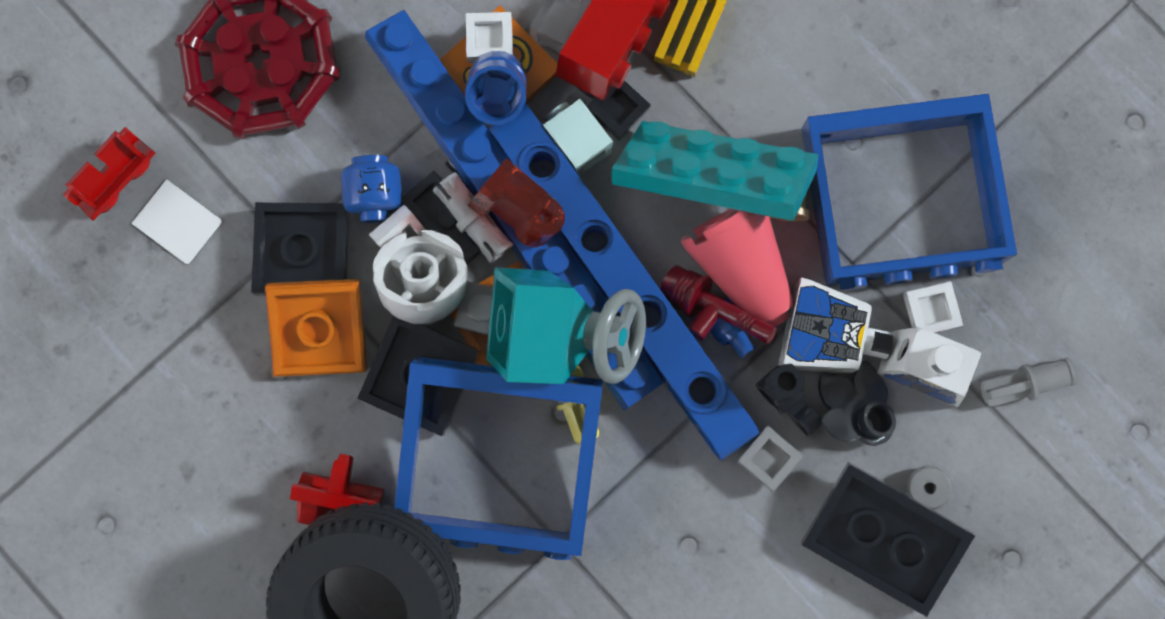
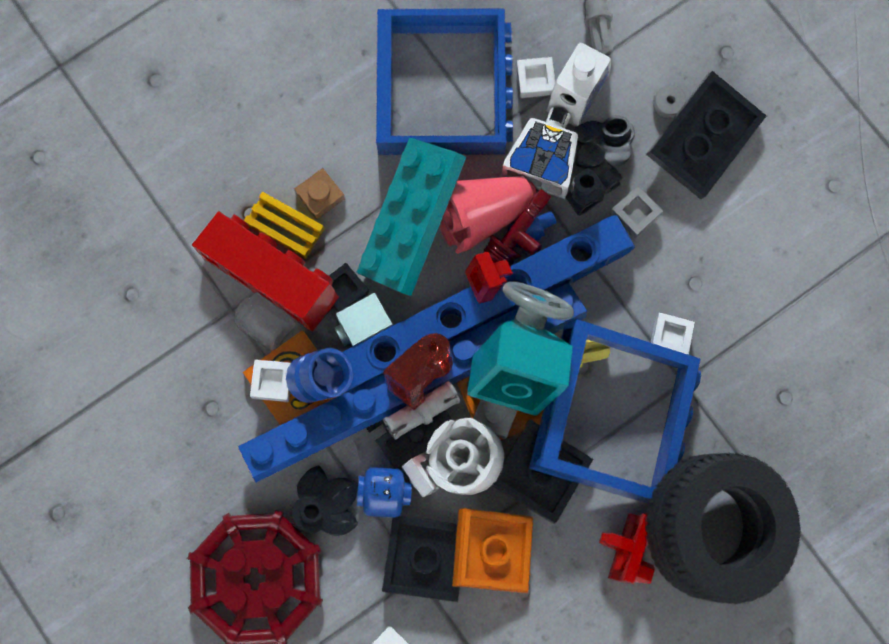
camera: 80 degrees left, 5 degrees down
none -> black plate [291,466,358,536]
none -> medium nougat plate [294,168,345,220]
none -> red tile [465,252,513,304]
none -> white plate [651,312,695,355]

